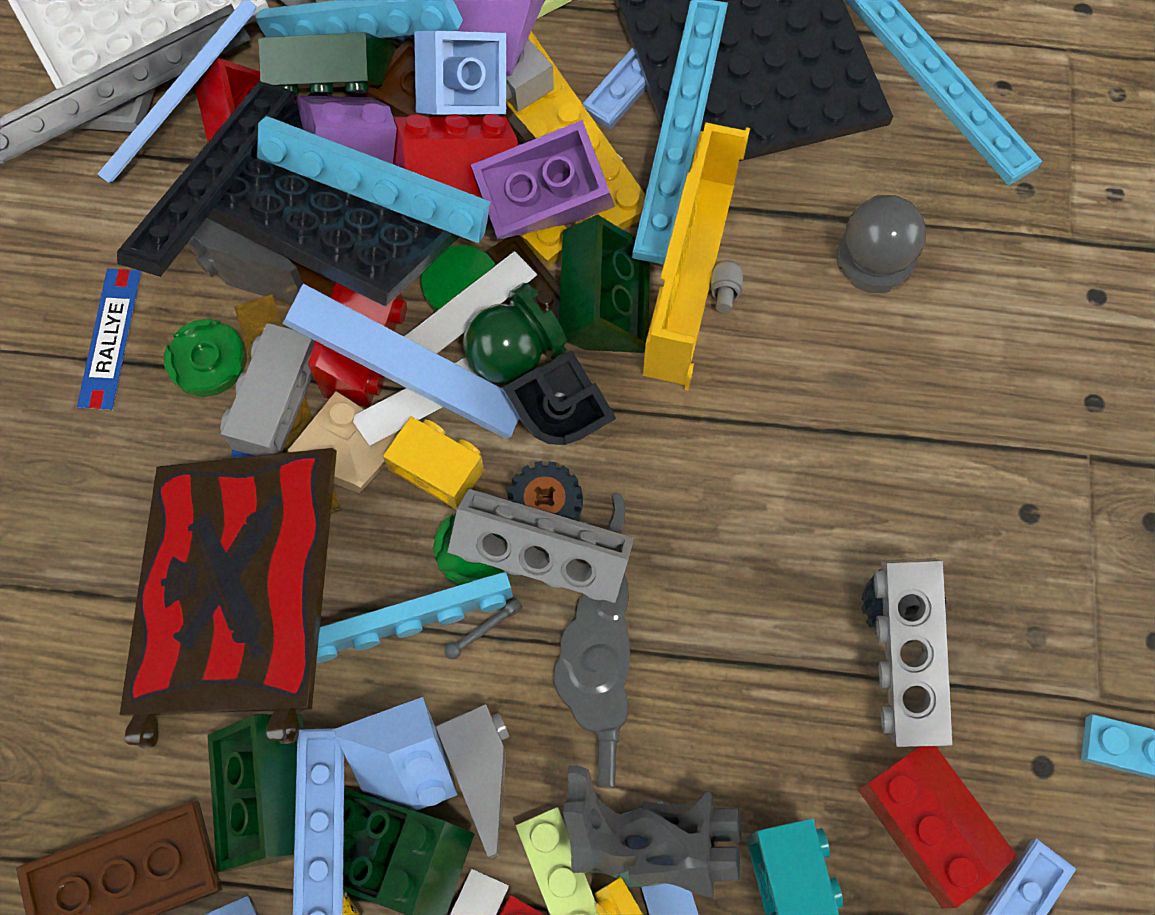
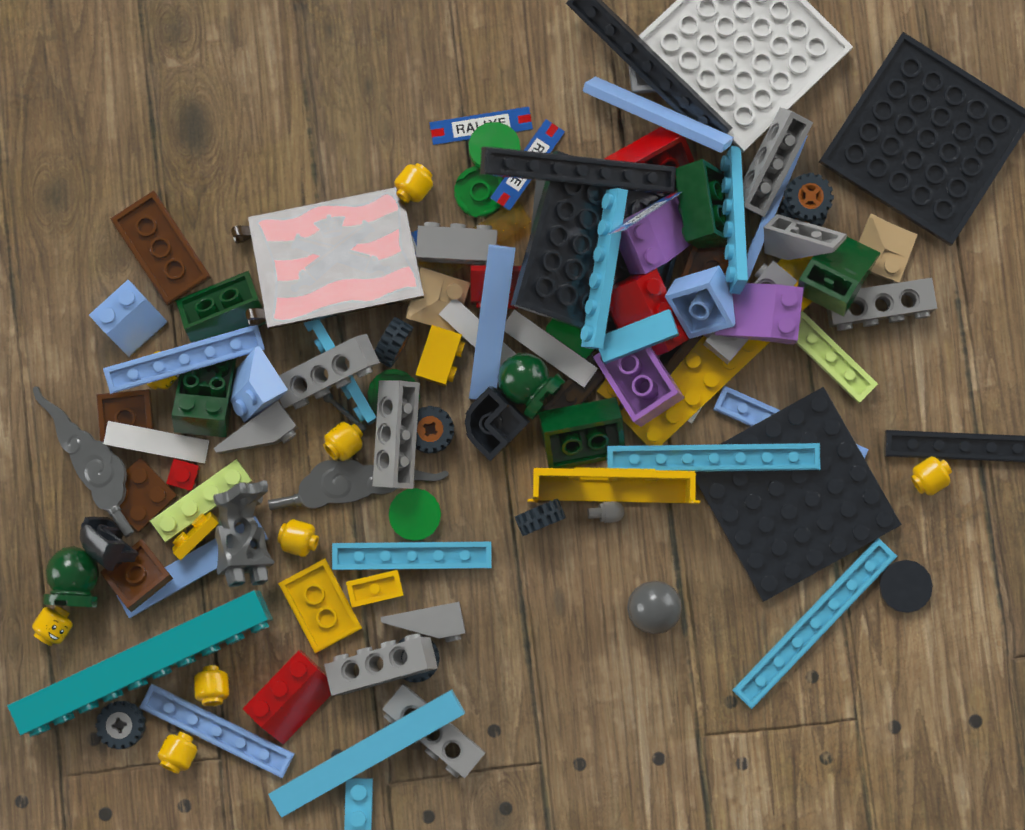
camera: 75 degrees right, 15 degrees up
none -> medium azure tile [268,689,465,818]
none -> yellow head [277,519,319,557]
none -> yellow tile [278,558,363,654]
none -> light grey brick [279,334,380,410]
none -> yellow head [323,422,363,461]
none -> medium azure plate [332,542,492,570]
none -> yellow plate [346,570,404,608]
none -> black wheel [374,317,414,368]
none -> light grey slope [380,602,466,642]
none -> light grey brick [382,684,485,778]
none -> green tile [388,488,441,541]
none -> yellow head [394,163,433,203]
none -> green tile [468,122,520,169]
none -> blue sticker [490,119,565,211]
none -> black wheel [515,498,566,536]
none -> medium azure tile [599,309,679,364]
none -> sticker [608,191,683,234]

